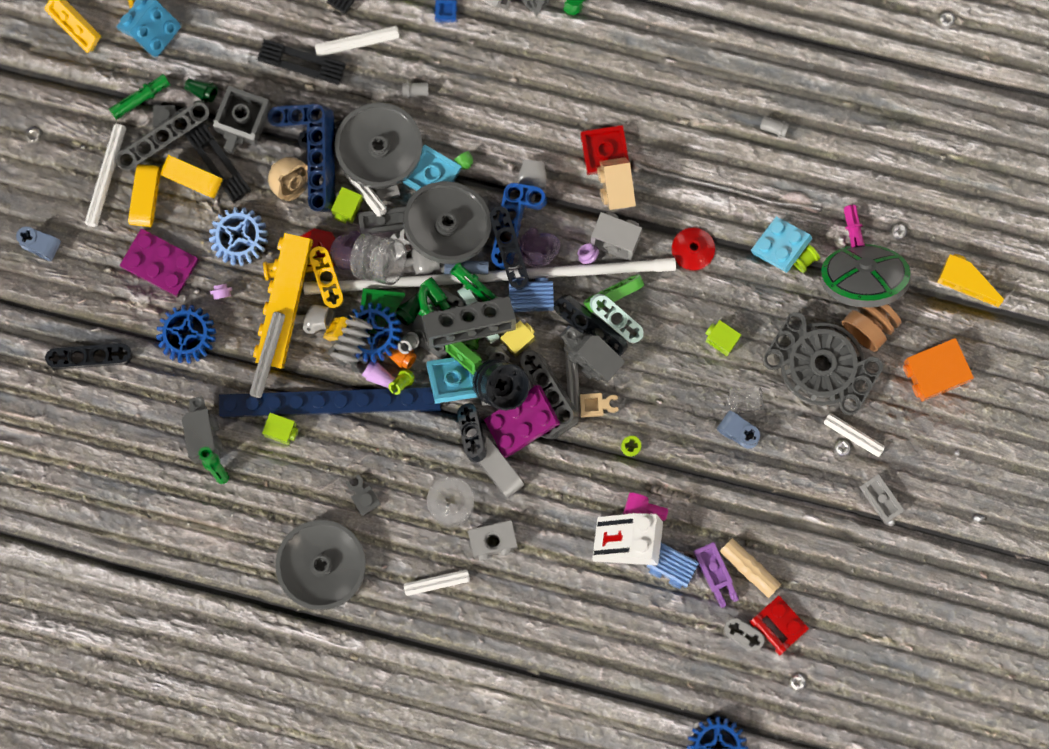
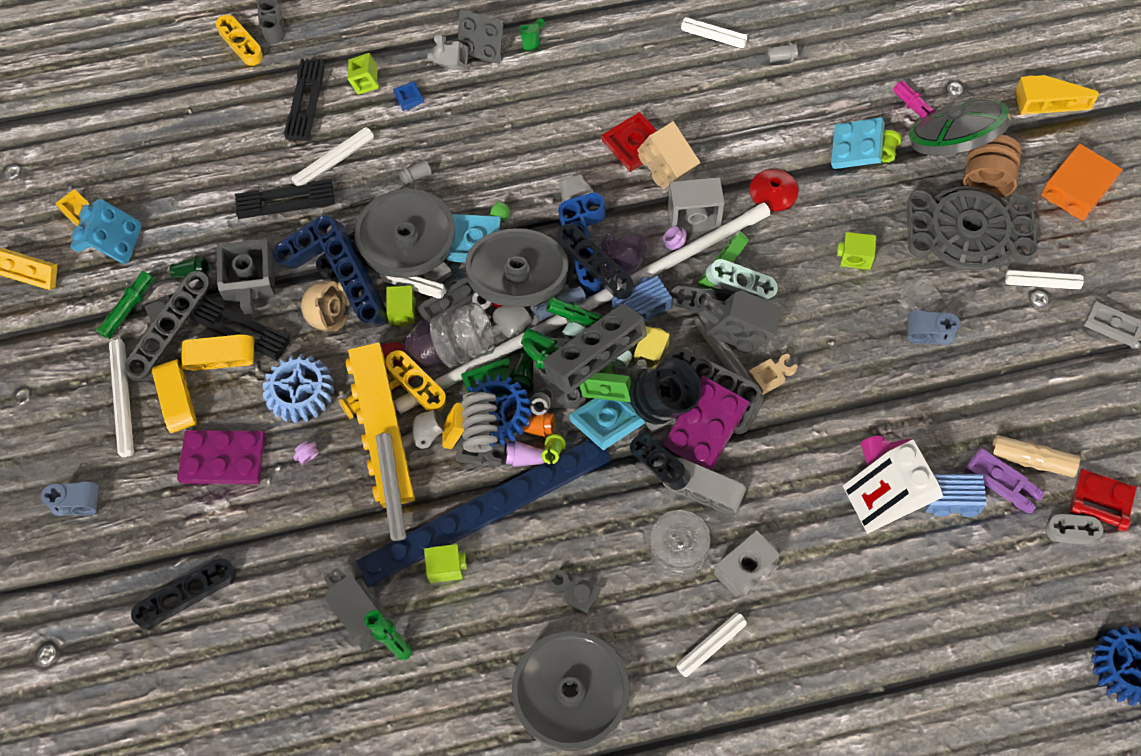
camera: 25 degrees left, 15 degrees down
blue gear [156,305,216,364] -> none
lime bush [621,436,641,457] -> none
none -> white axle [681,17,748,48]

